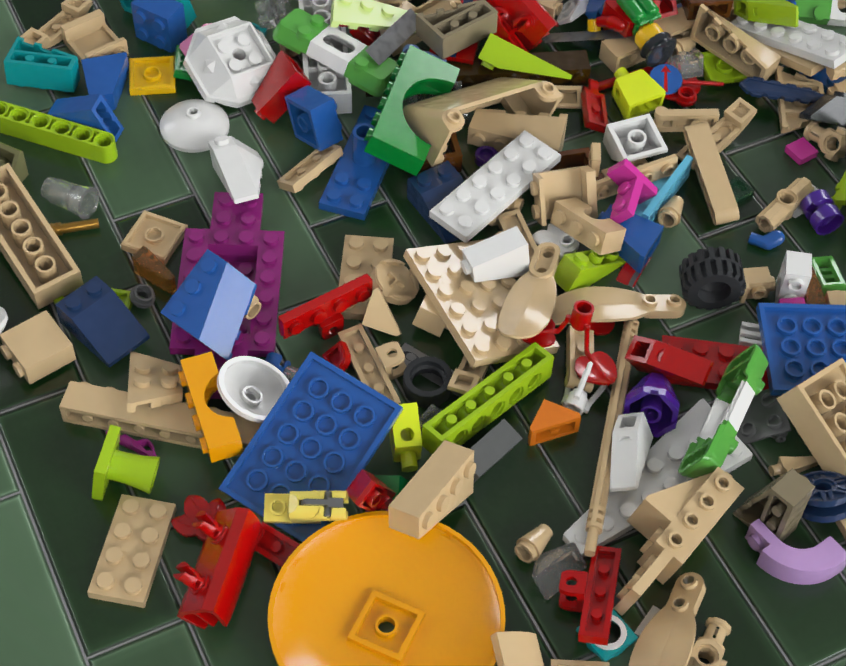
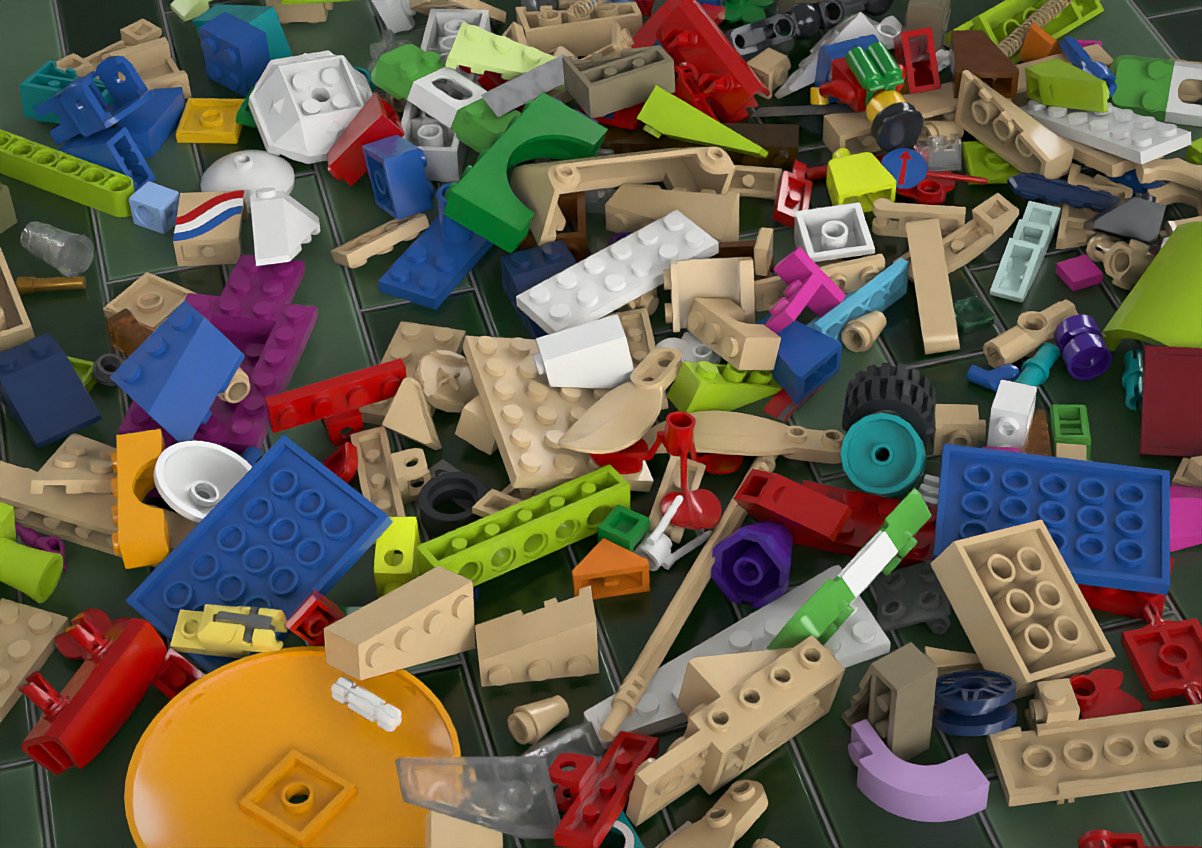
camera: 15 degrees right, 10 degrees down
dark grey brick [470,419,523,483] -> none
white slope [610,412,653,492] -> none
none -> blue piece [33,56,154,145]
none -> light blue brick [129,181,180,234]
none -> tan panel [173,190,249,267]
none -> white axle [331,677,402,732]
none -> clear wedge [395,756,561,839]
none -> tan wedge [475,585,599,687]
none -> green panel [597,505,650,553]
none -> teal wheel [840,413,927,498]
none -> light aqua slope [990,201,1061,303]
none -> teal pin [1014,343,1060,387]

